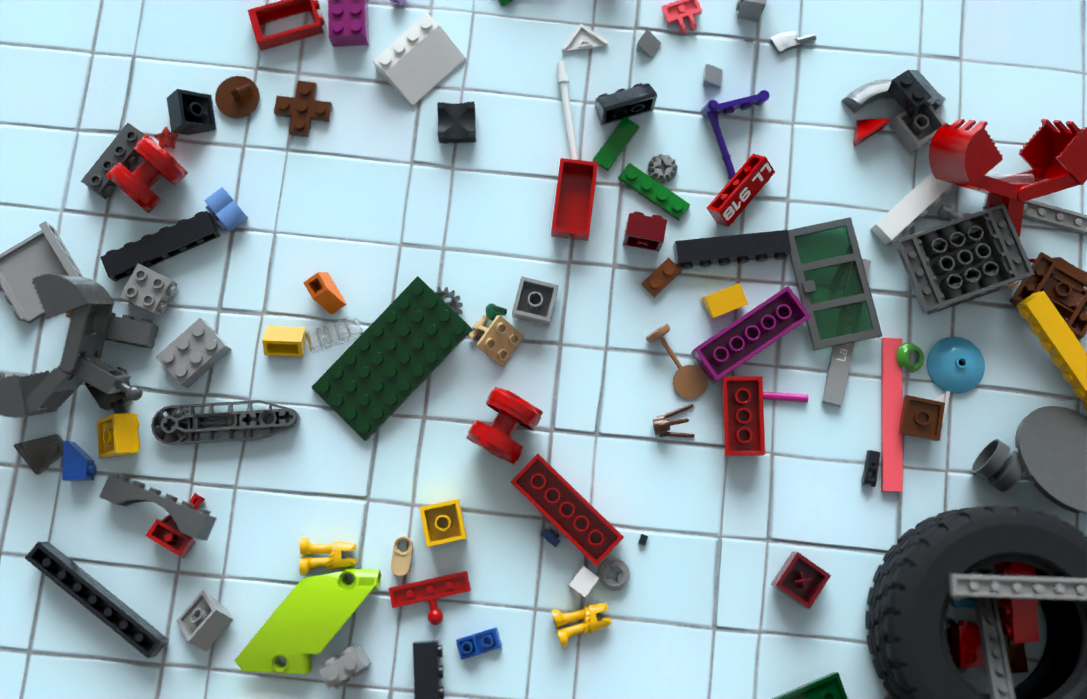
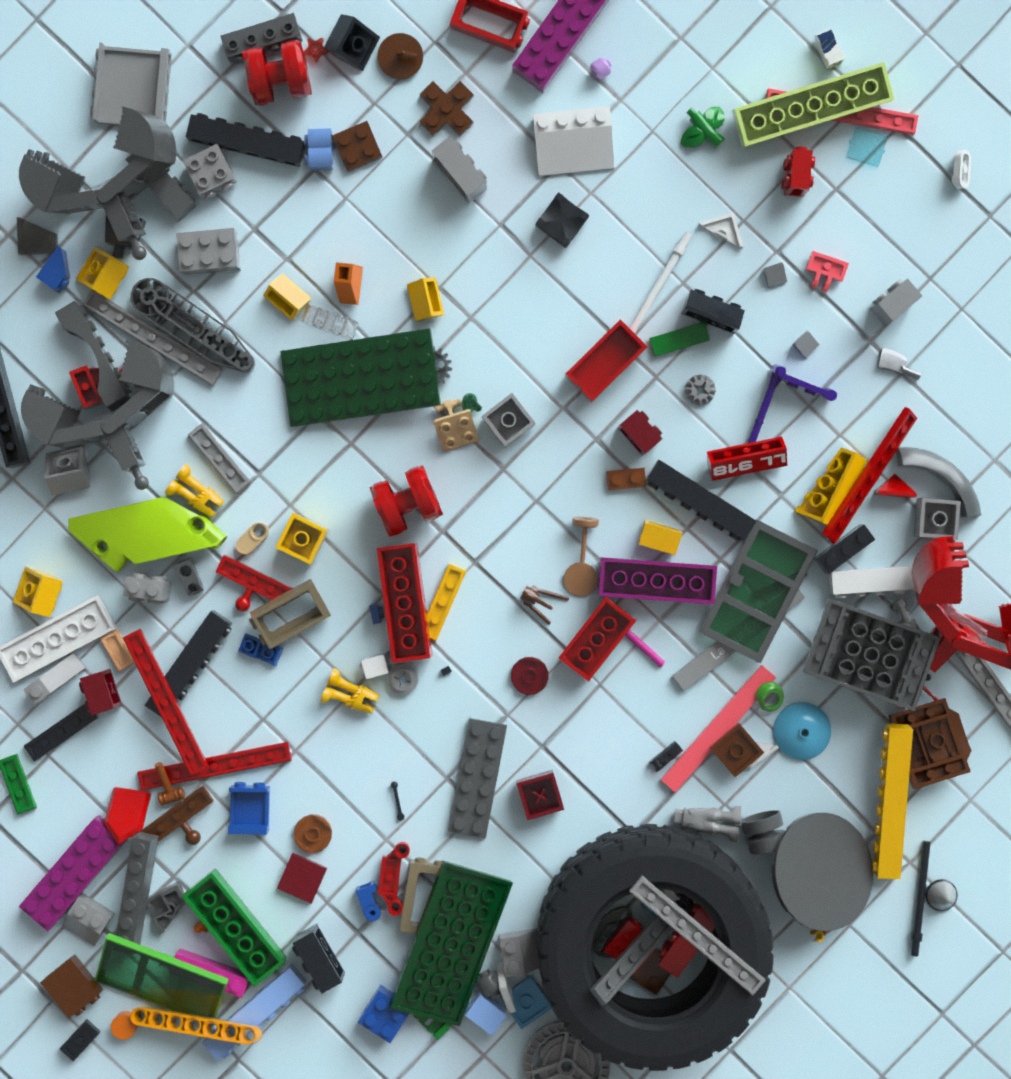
camera: 45 degrees right, 10 degrees up
green plate [618,163,690,221] -> none
black slope [888,70,942,118] -> none
none -> dark grey piece [21,340,174,490]
none -> light grey tile [82,289,223,386]
none -> dark grey leg [174,557,204,596]
none -> light grey tile [188,423,251,494]
none -> dark tan piece [249,579,331,649]
none -> reddish brown plate [332,121,383,172]
none -> black hinge [391,781,405,821]
none -> yellow brick [407,277,444,322]
none -> yellow tile [427,564,466,641]
none -> light grey brick [432,136,487,204]
none -> dark grey plate [448,718,507,838]
none -> dark red tile [511,657,549,695]
none -> light grey piece [673,806,741,843]
none -> yellow wedge [794,447,868,526]
none -> black brick [814,524,876,574]
none -> red tile [822,407,917,545]

